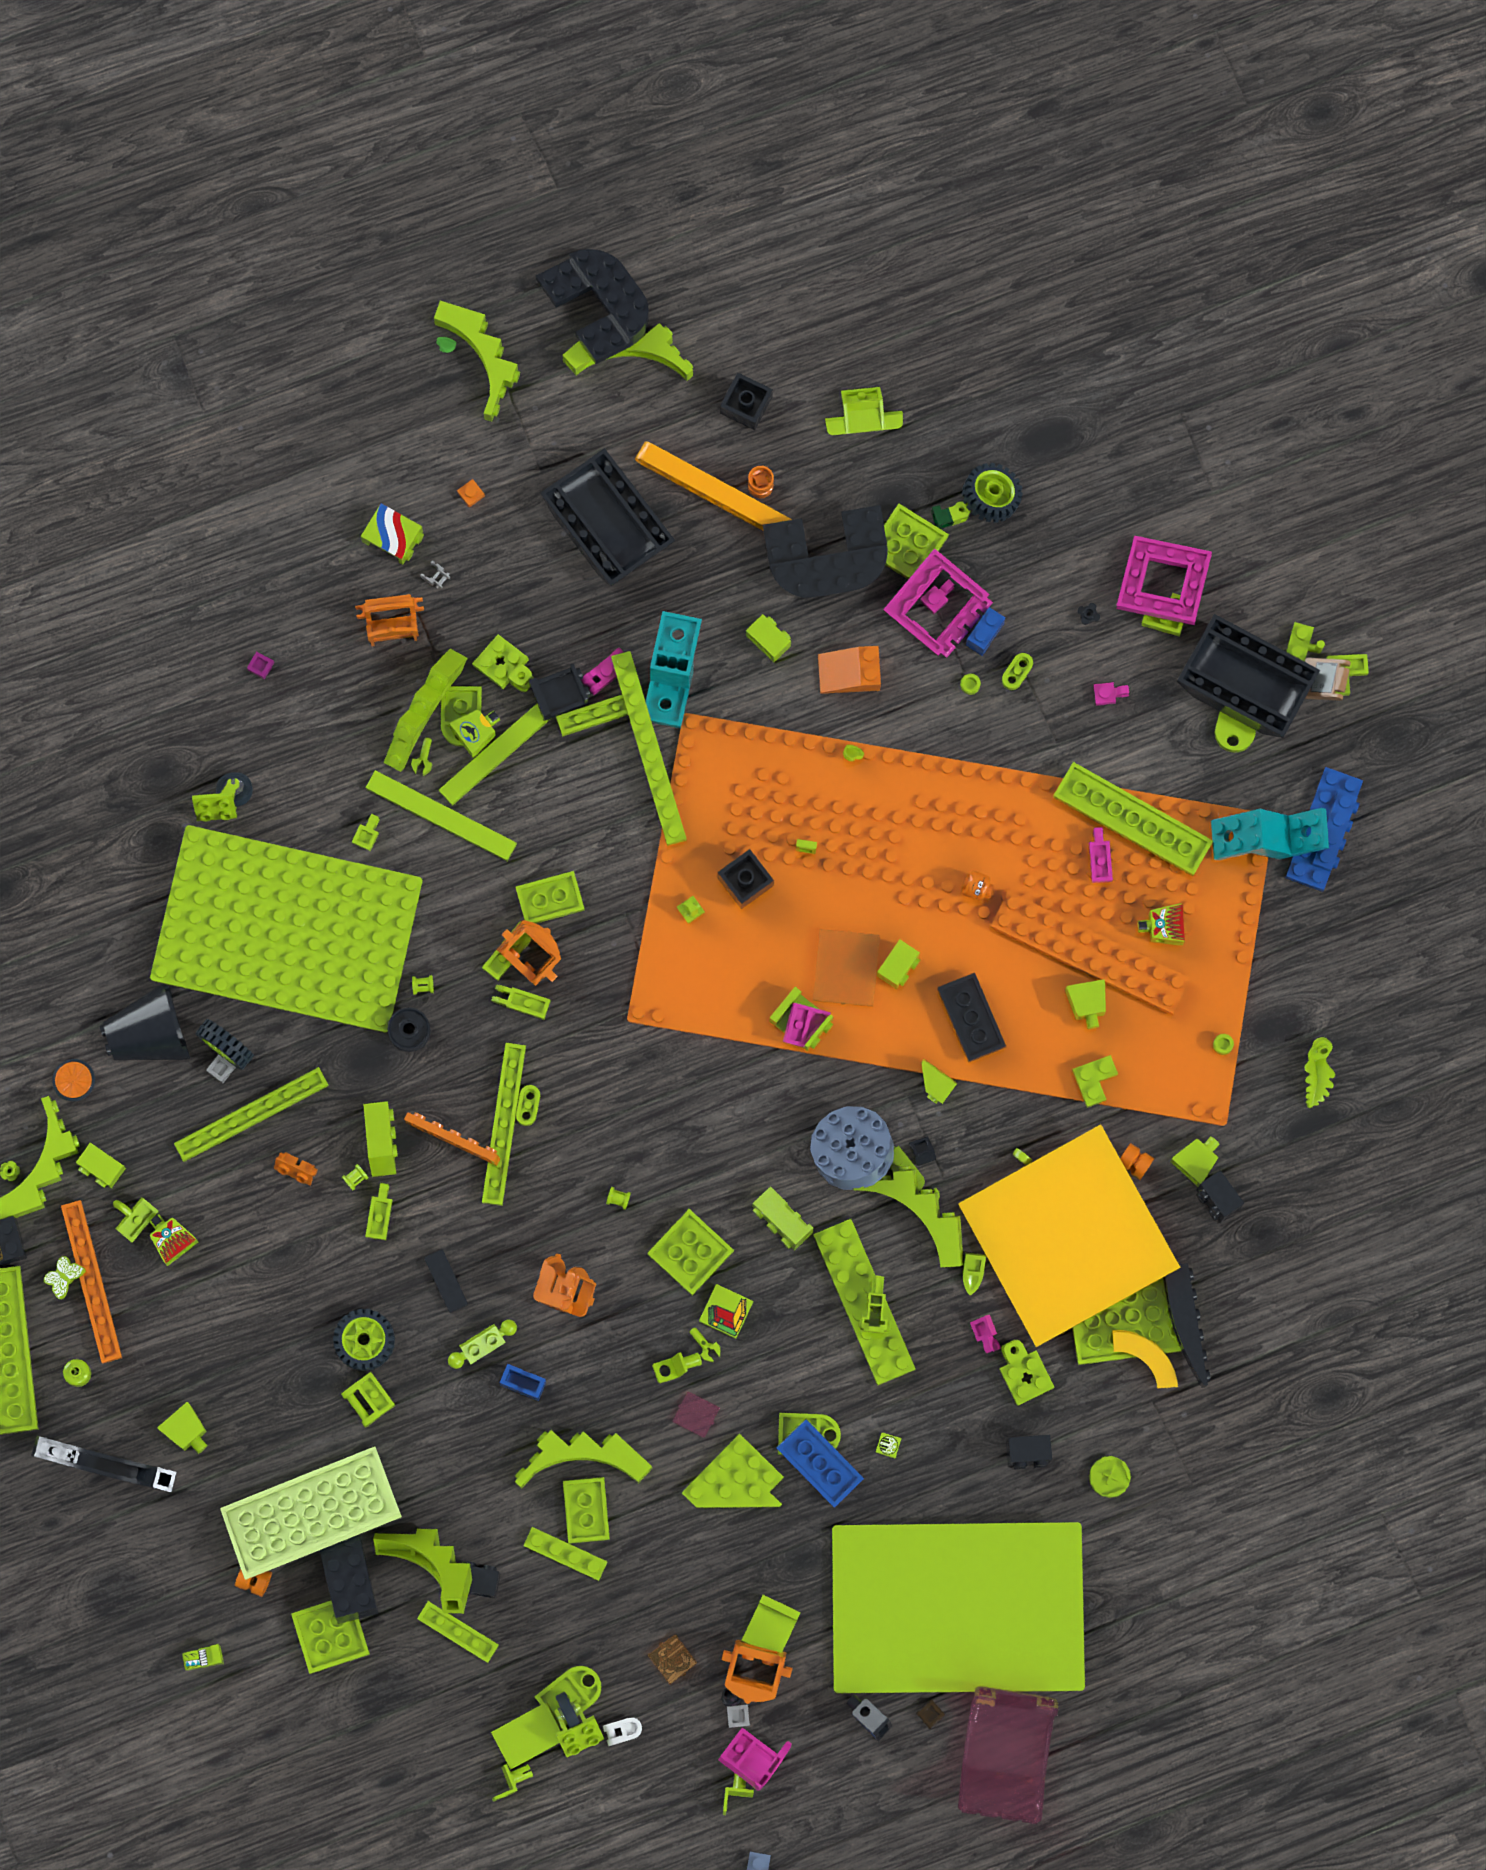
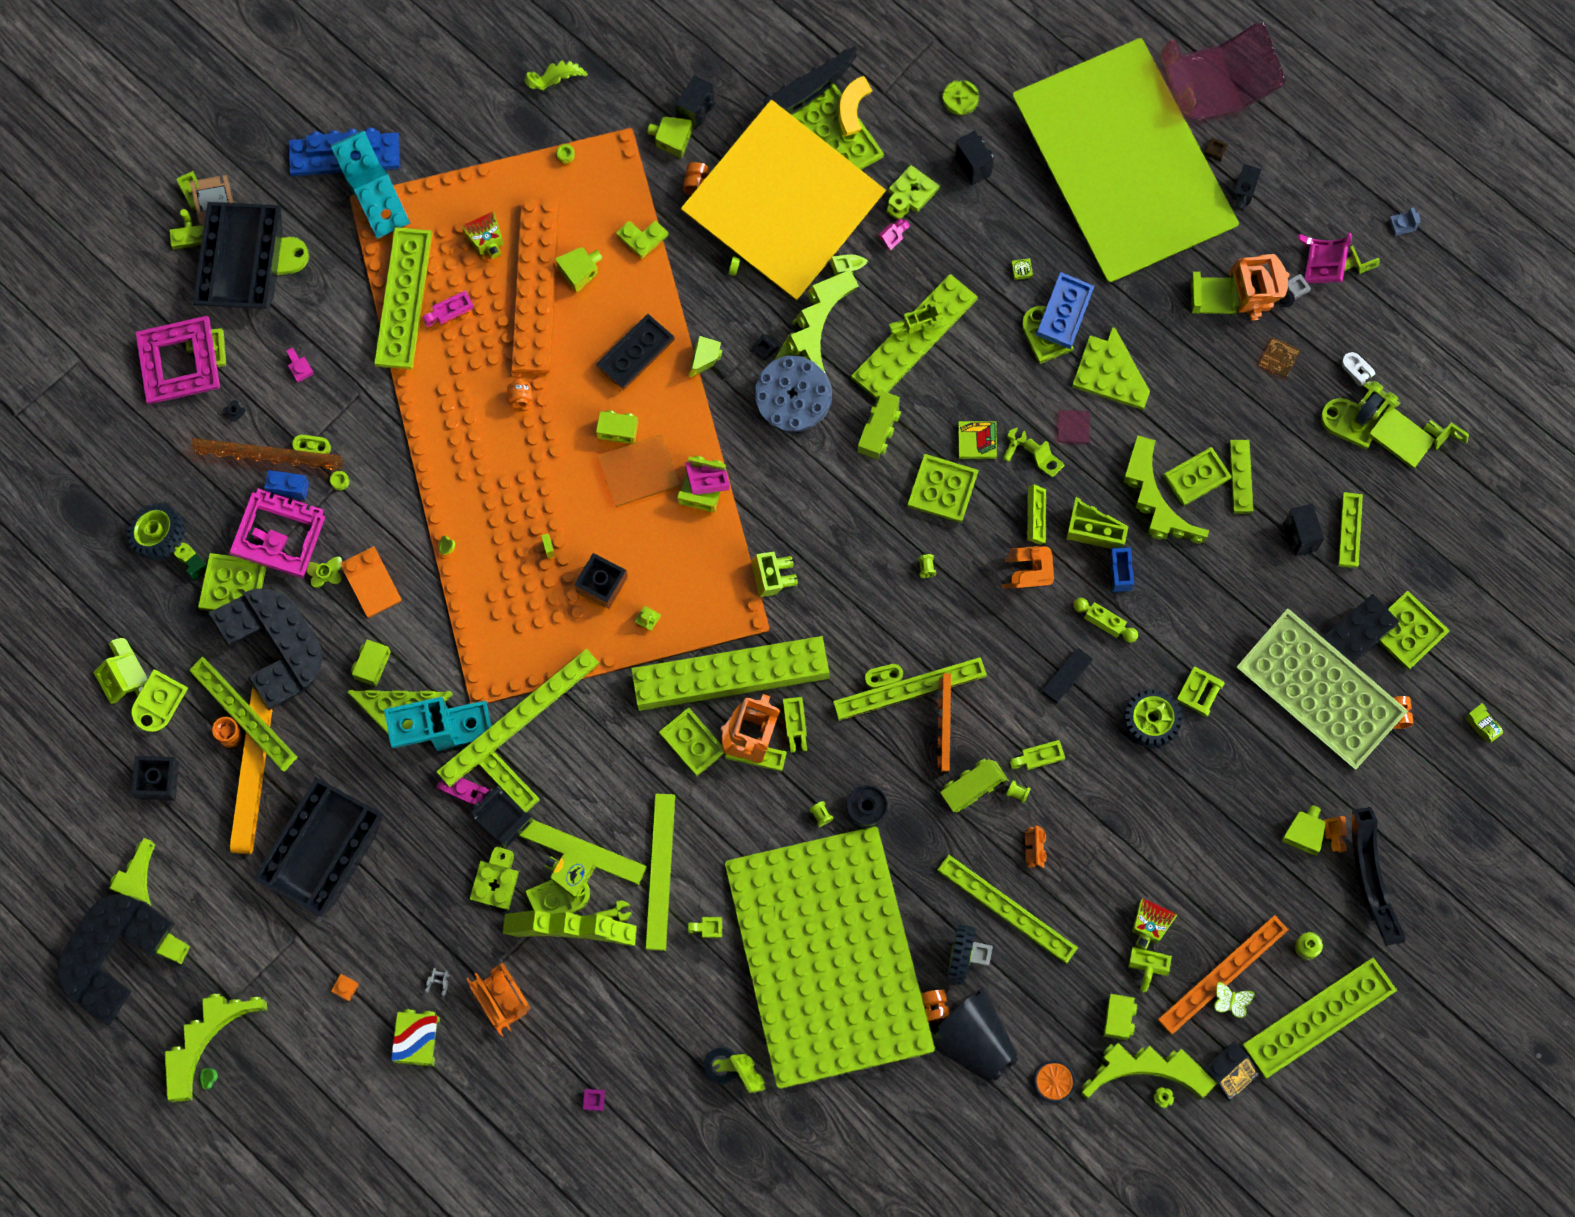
camera: 110 degrees left, 5 degrees down
lime arch [373,1529,472,1614] -> none
none -> lime tile [131,669,188,732]
none -> lime tile [189,657,298,771]
none -> clear orange plate [191,438,344,470]
none -> lime animal [306,556,342,588]
none -> lime tile [348,690,453,736]
none -> lime brick [632,636,829,711]
none -> lime brick [751,552,798,597]
none -> orange wheel [921,990,950,1023]
none -> lime plate [1027,485,1046,545]
none -> lime wedge [1066,497,1128,549]
none -> orange plate [1324,816,1347,853]

